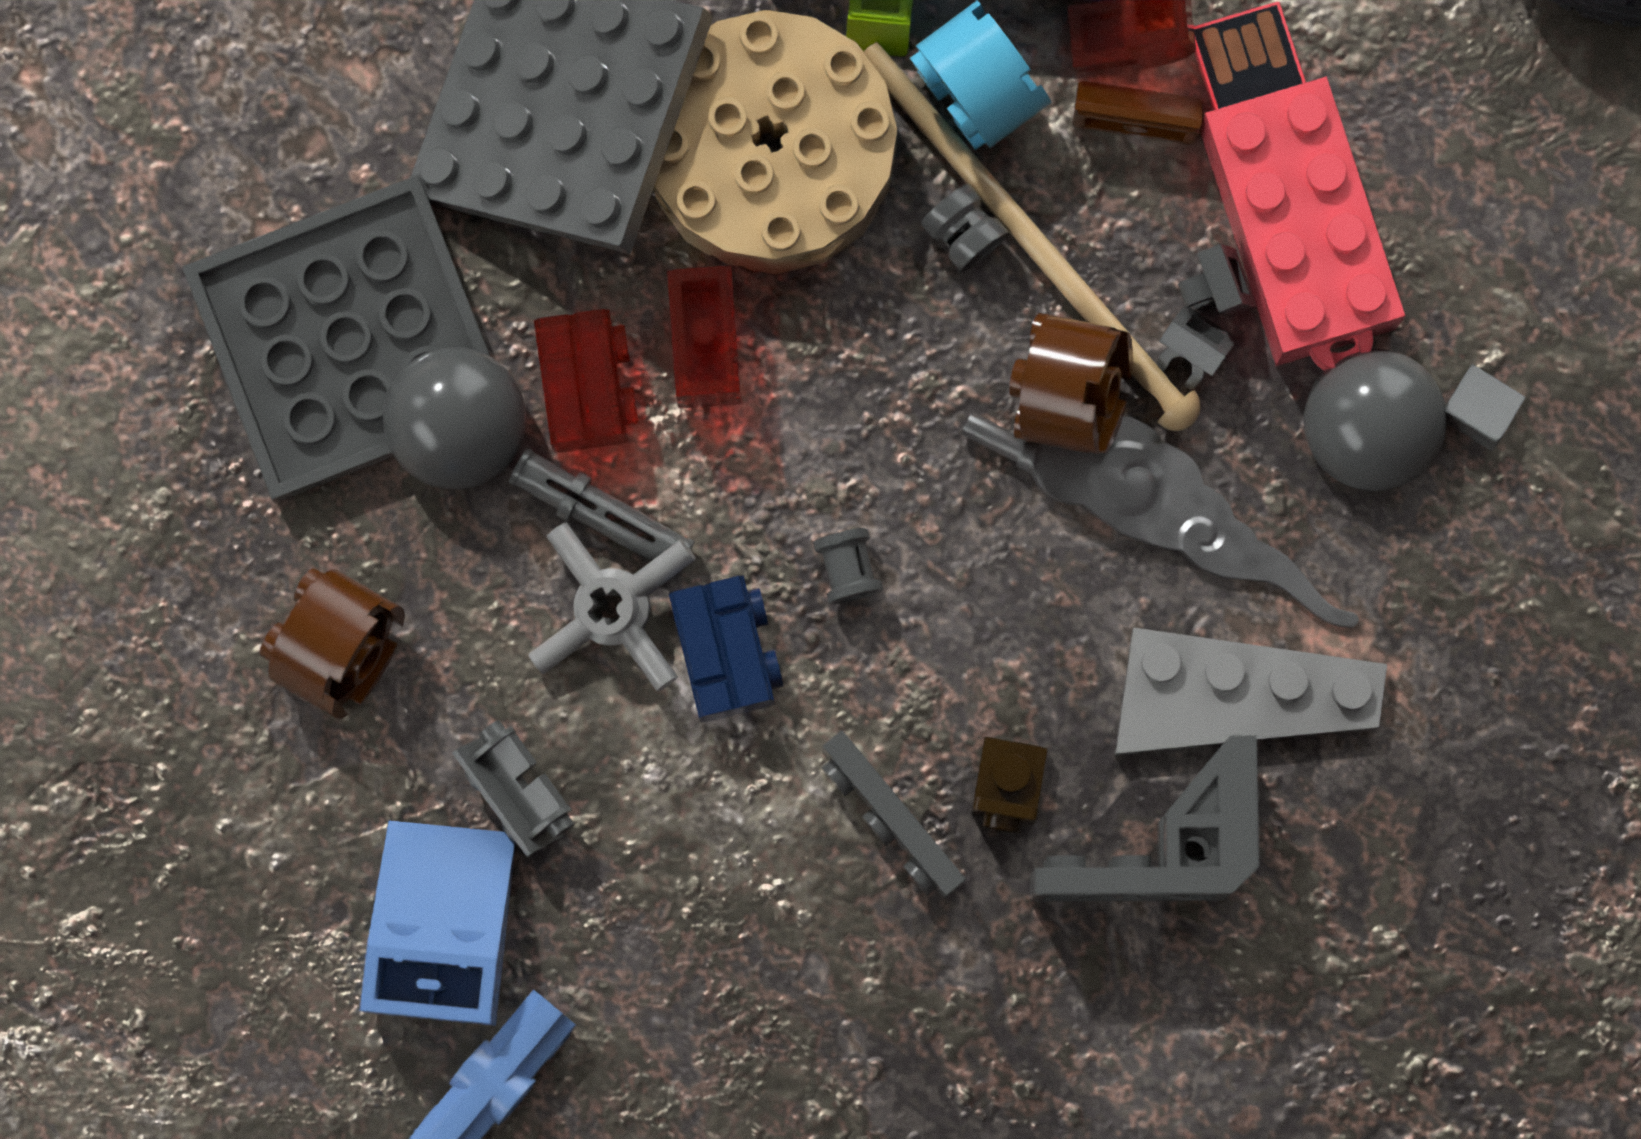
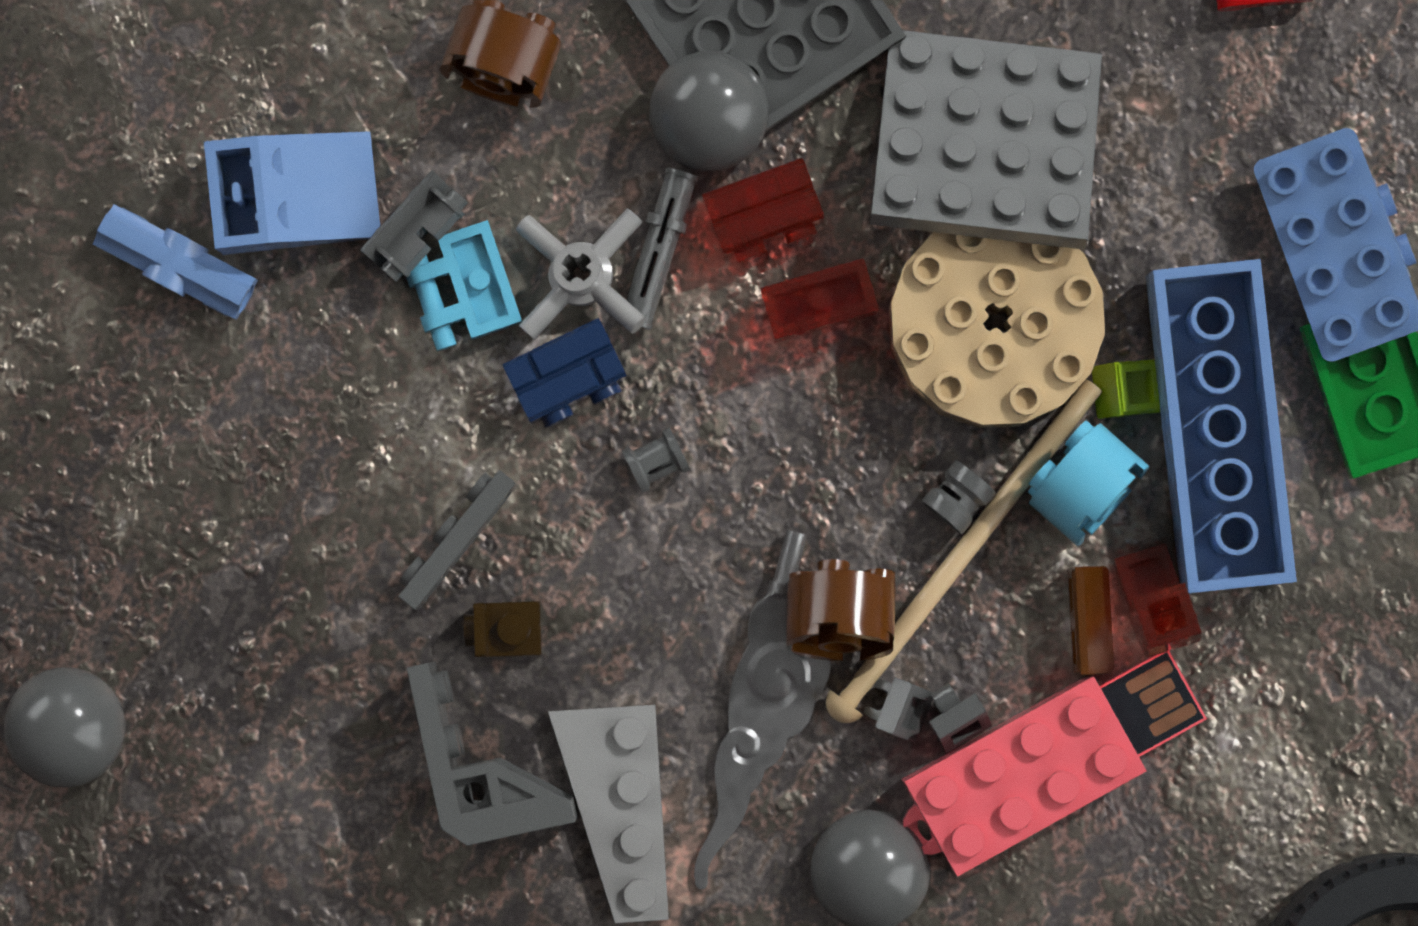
camera: 75 degrees right, 5 degrees up
none -> medium azure plate [406,220,523,351]

